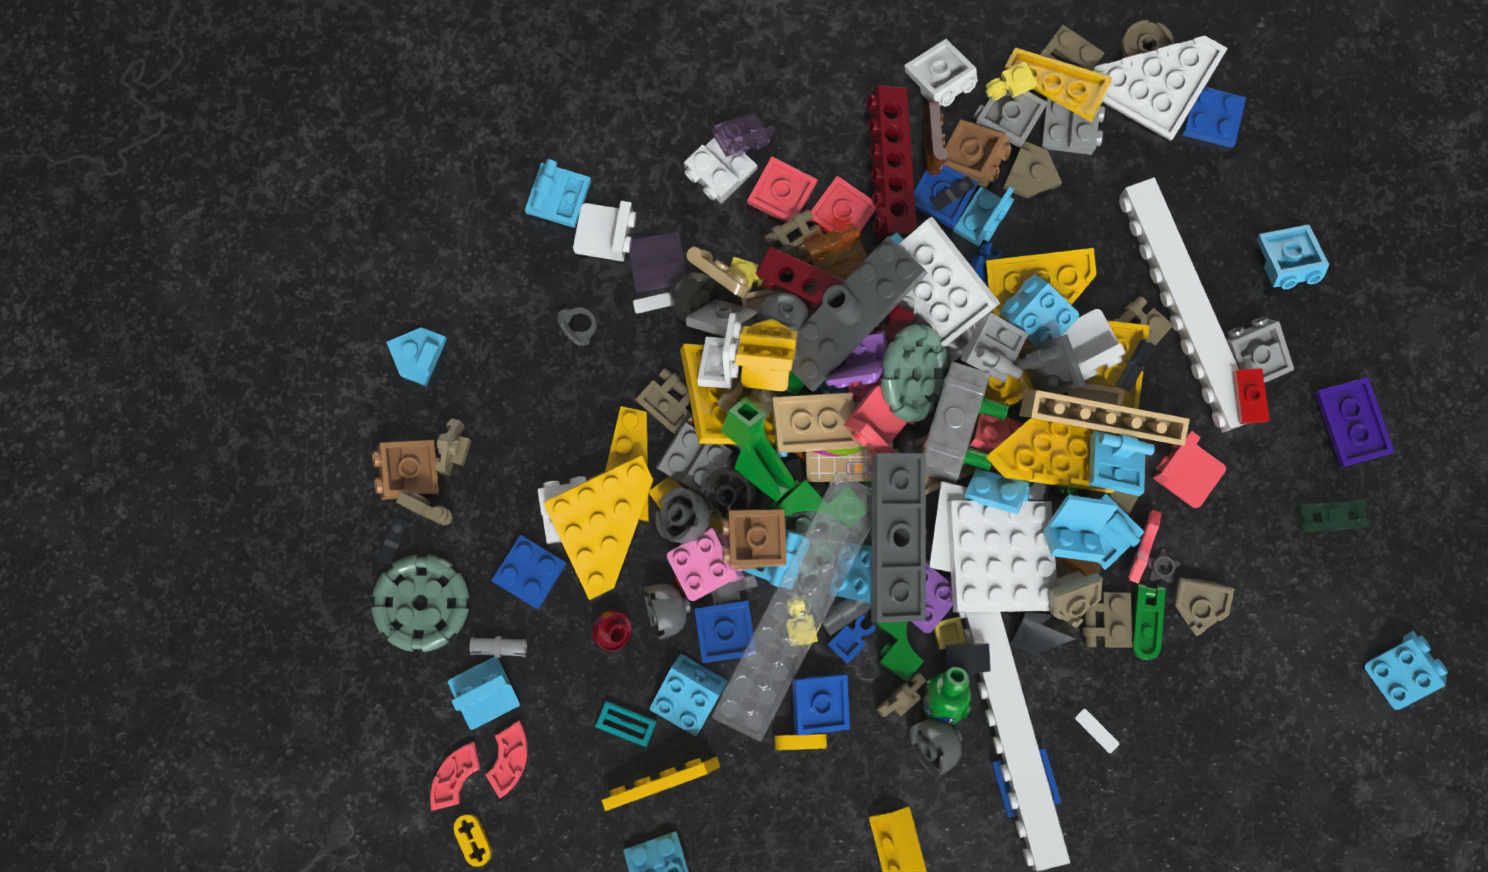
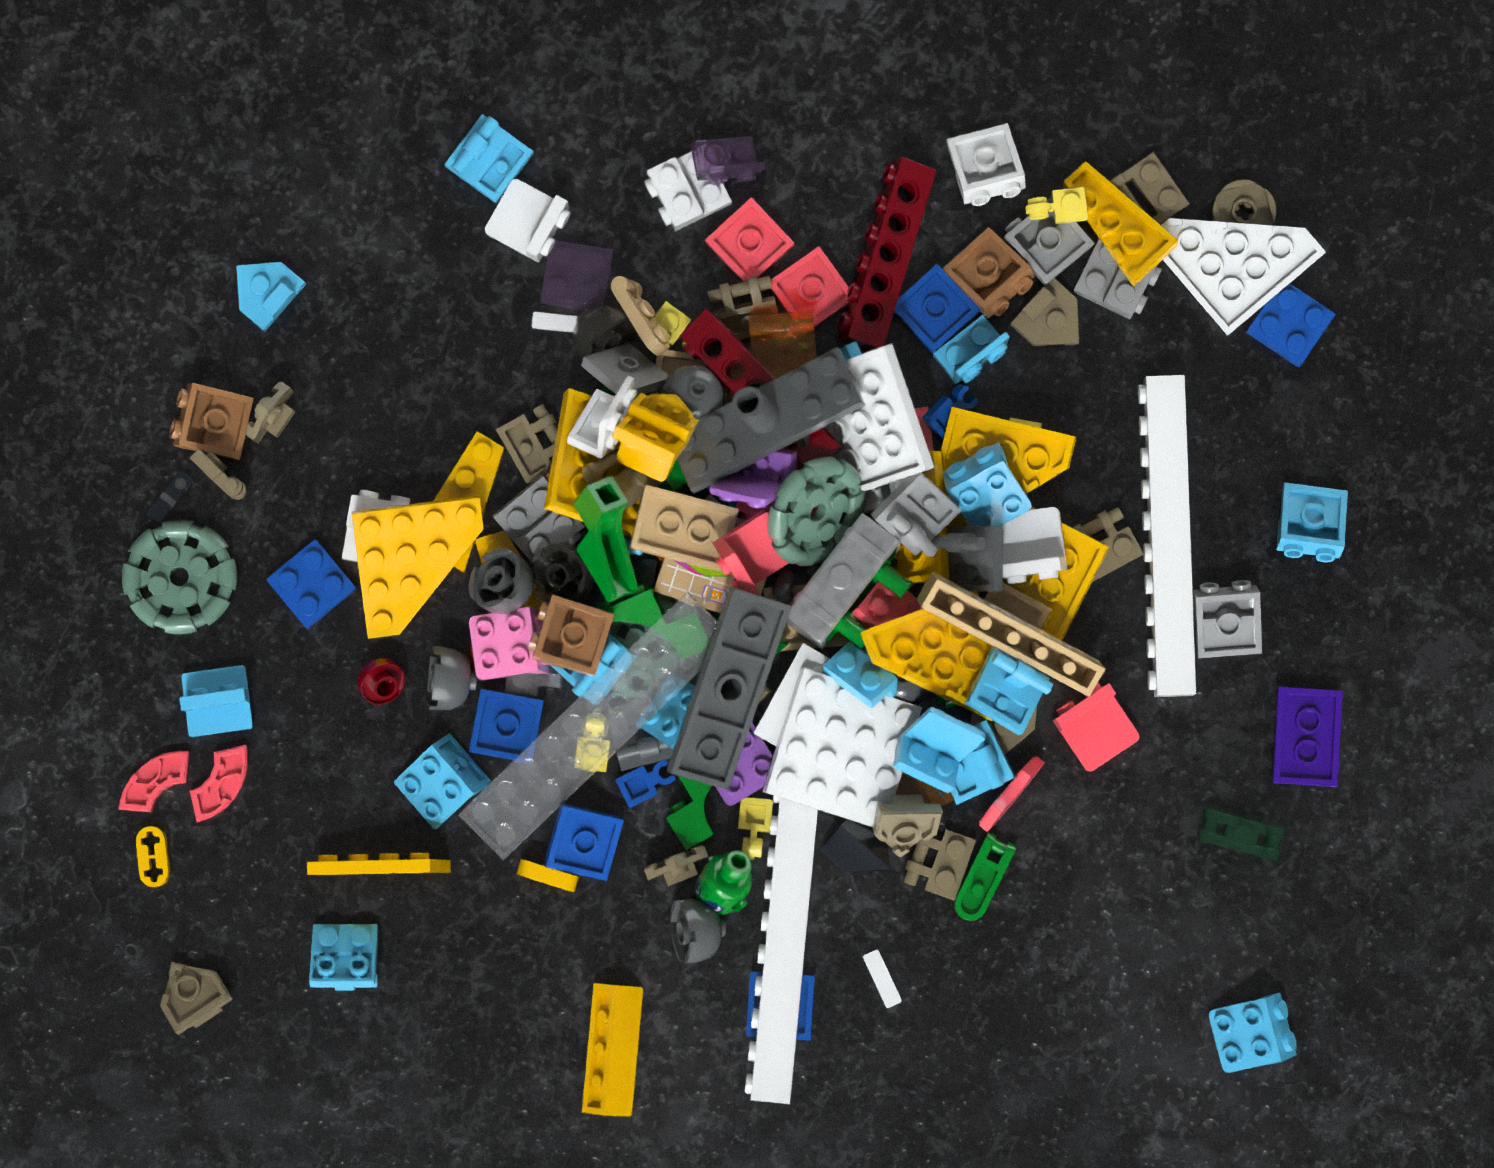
camera: 20 degrees right, 5 degrees up
light grey pin [470,636,527,658] -> none
dark grey piece [557,308,597,346] -> none
teal tile [595,701,657,747] -> none
reddish brown plate [922,101,949,176] -> none
black sticker [931,176,975,211] -> none
black brick [945,642,991,674] -> none
black axle [1115,339,1155,392] -> none
dark grey plate [1147,549,1180,583] -> none
dark tan plate [1173,577,1234,636] -> none
red plate [1233,368,1269,424] -> none

